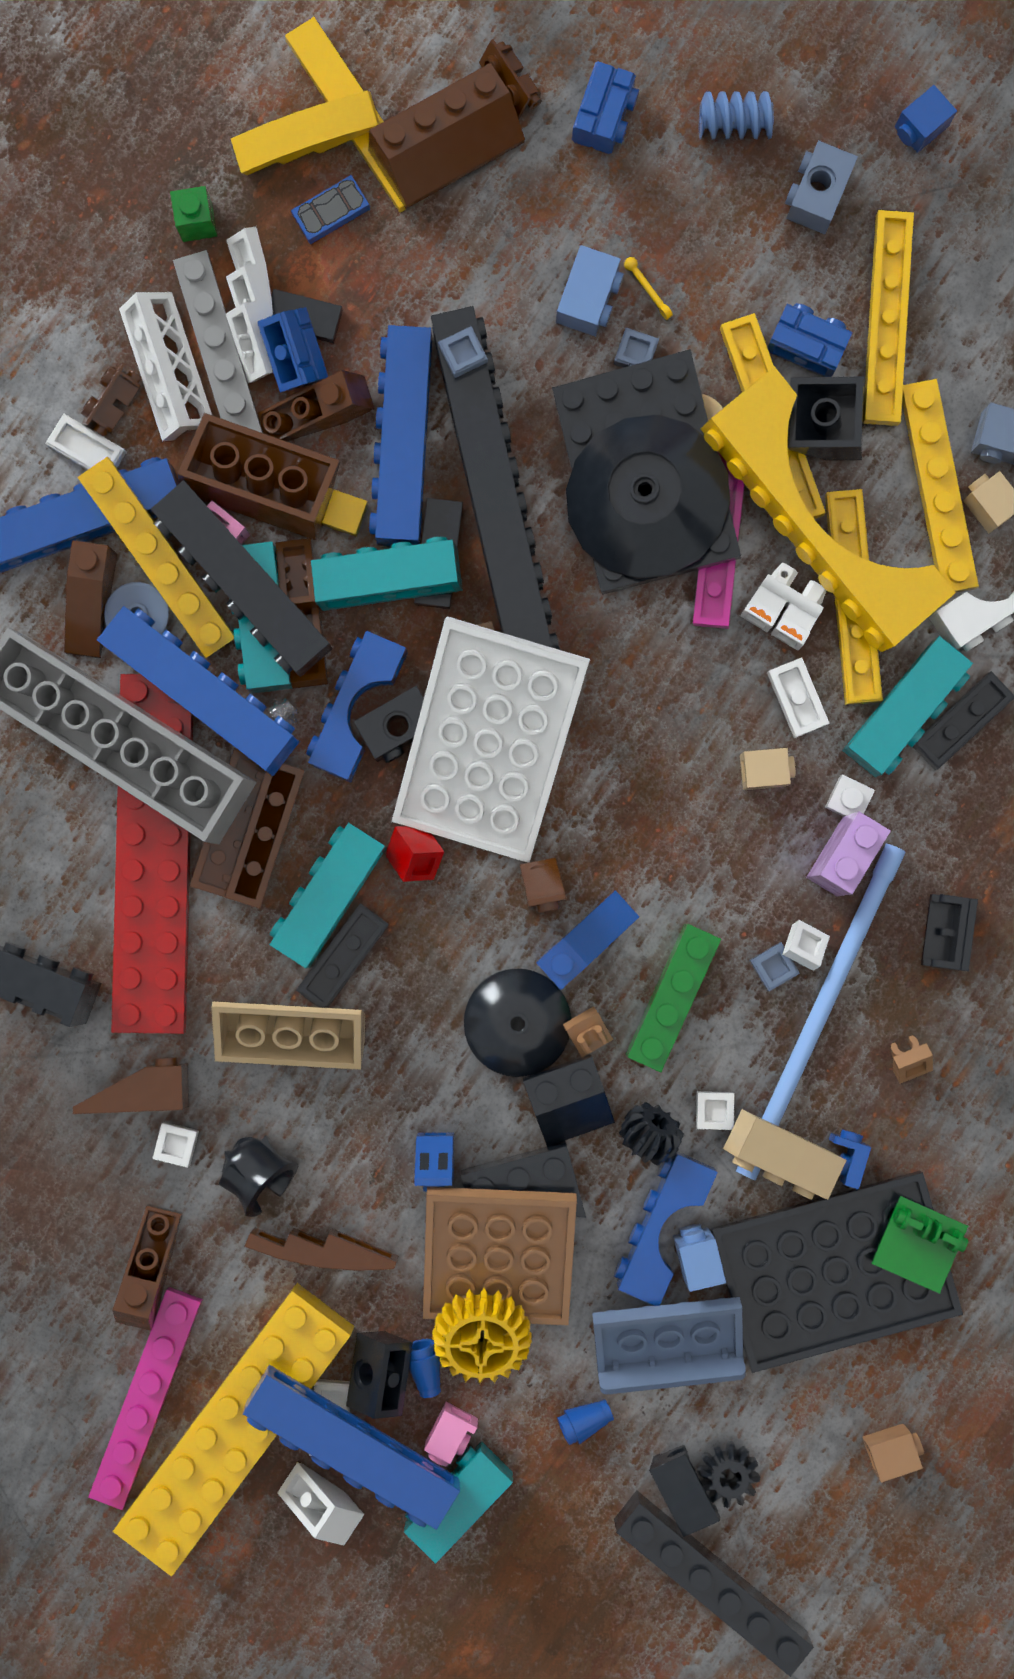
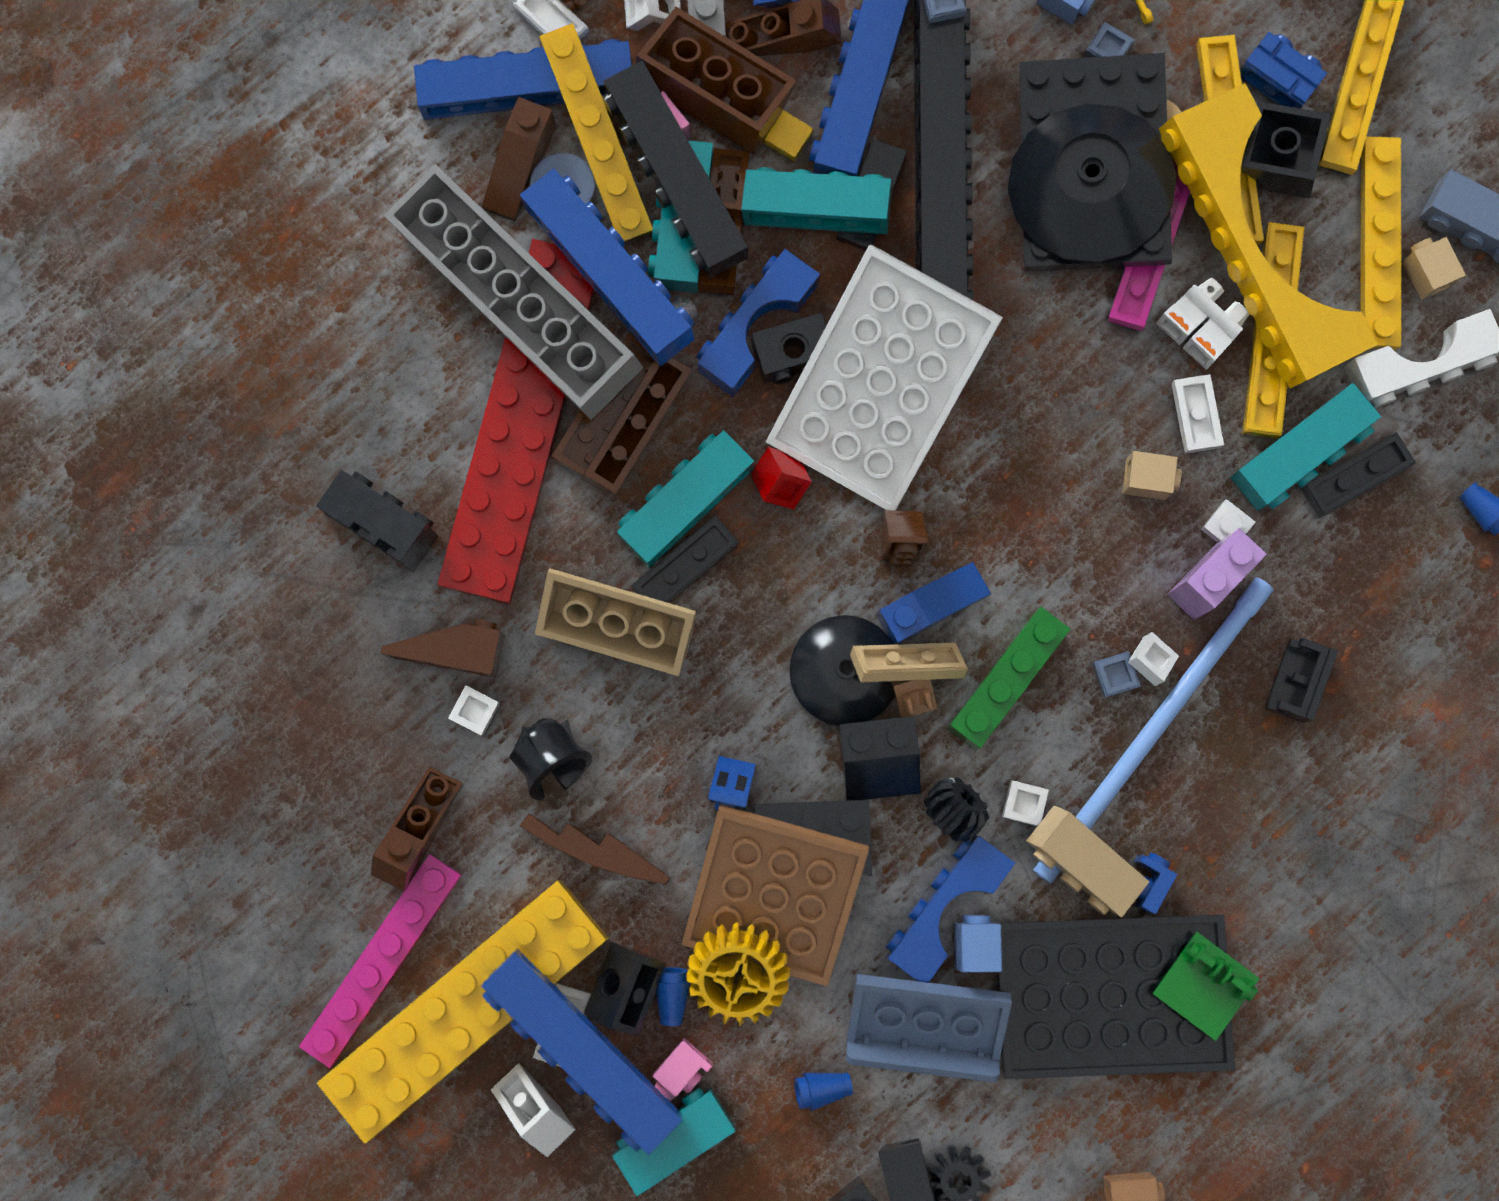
camera: 10 degrees right, 5 degrees down
medium nougat tile [891,1035,933,1084] -> none
none -> tan tile [850,643,968,682]

